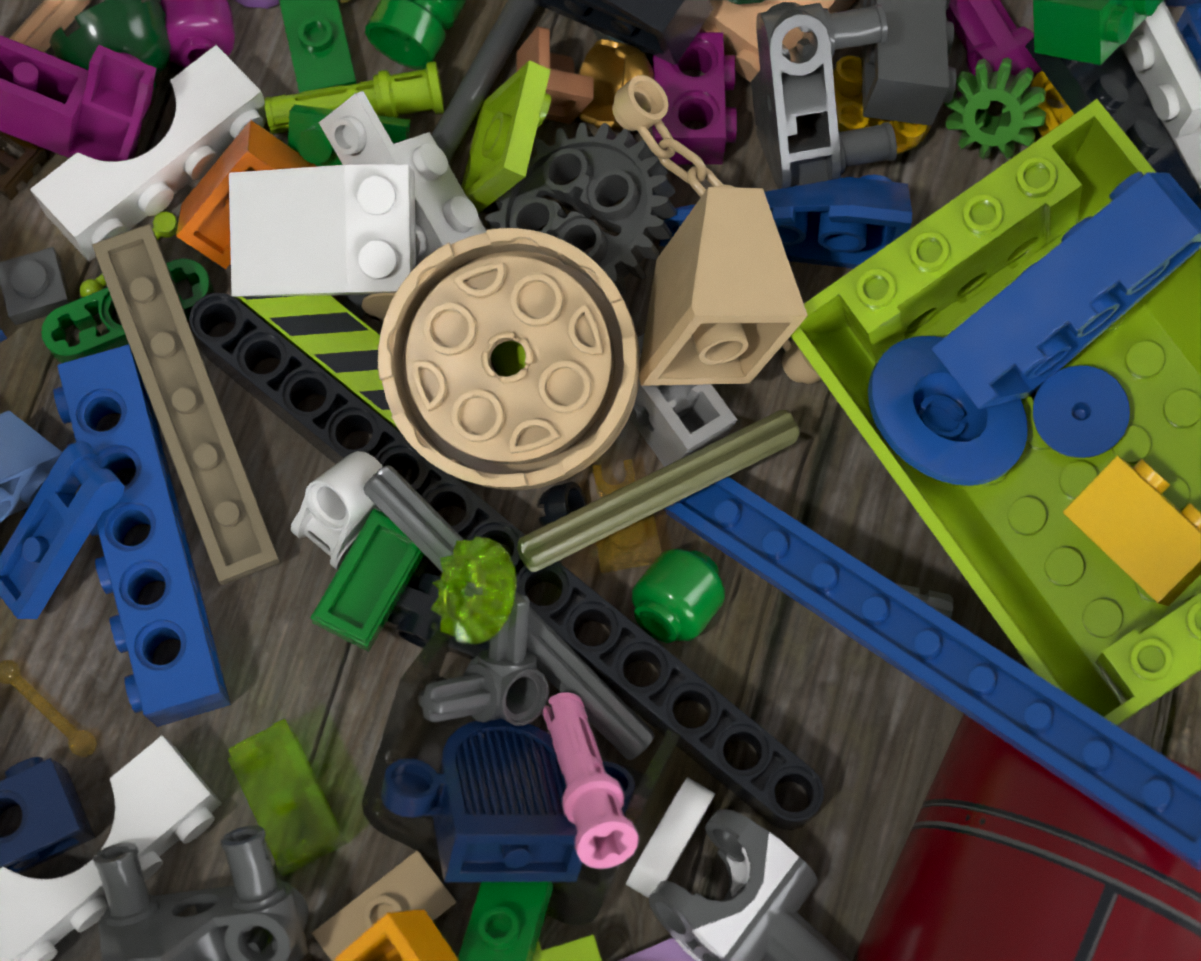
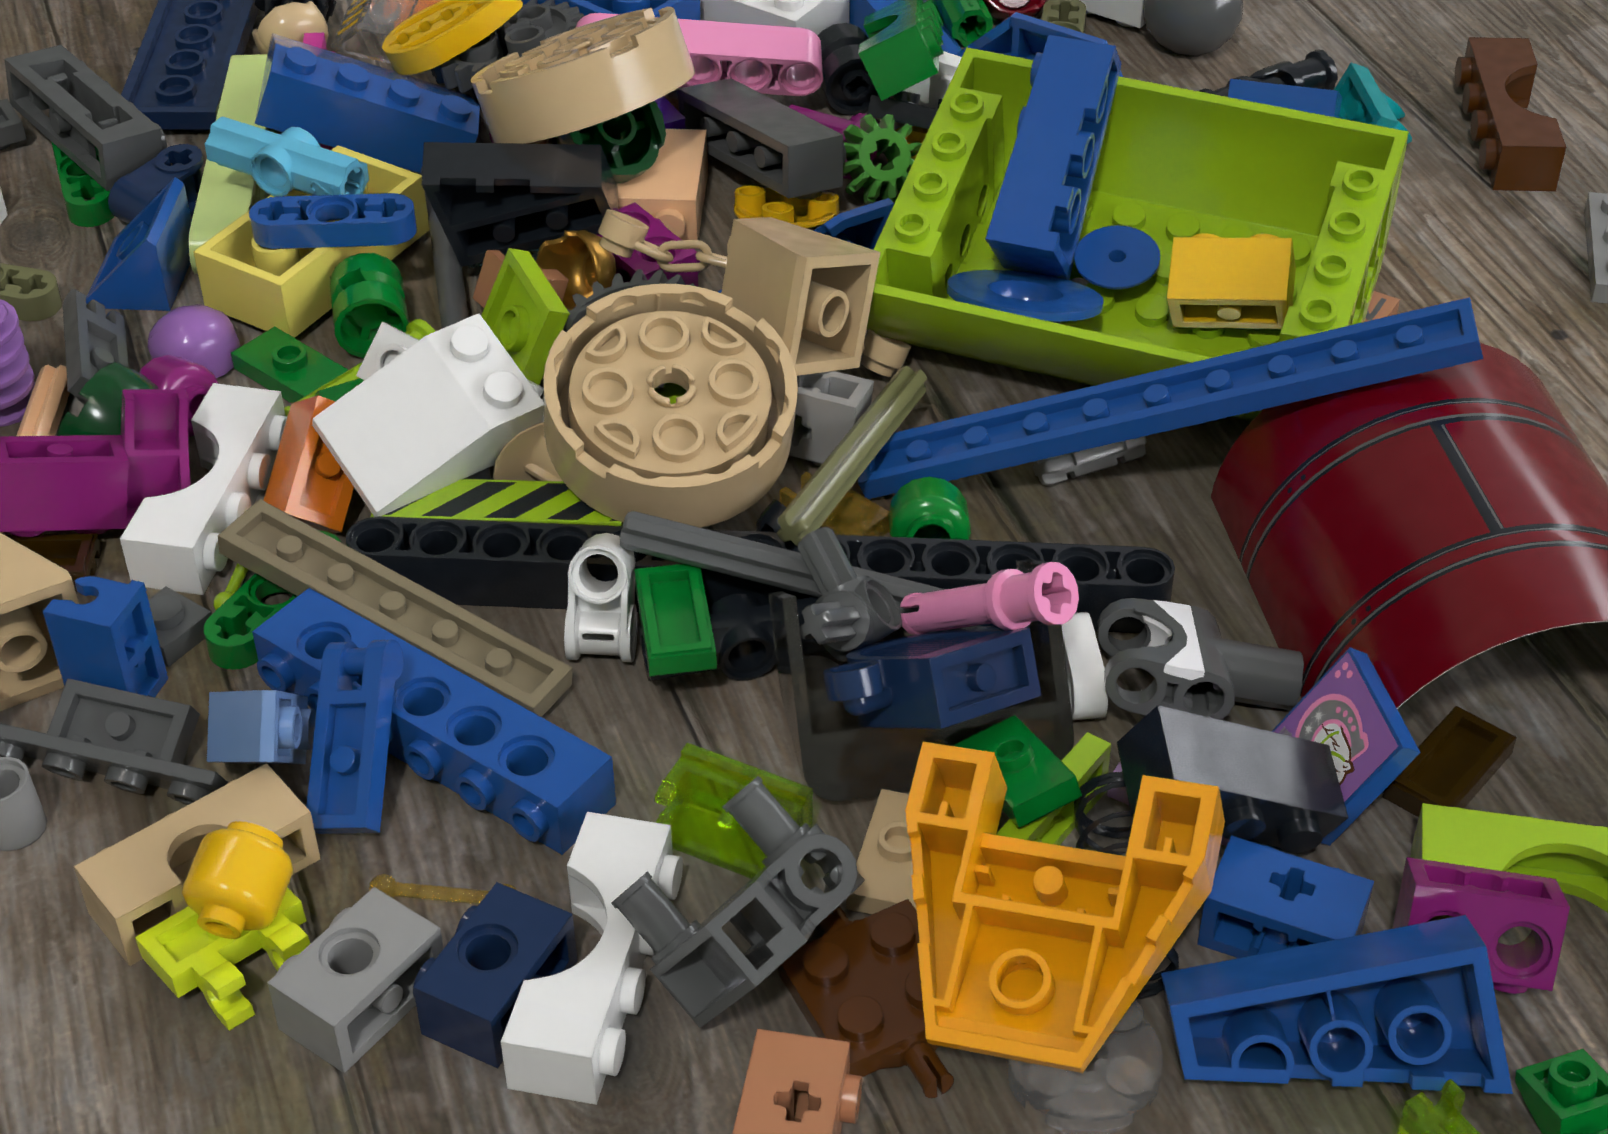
camera: 35 degrees left, 30 degrees down
clear neon green gear [431,536,516,644] -> none
dark grey piece [751,2,897,189] -> none

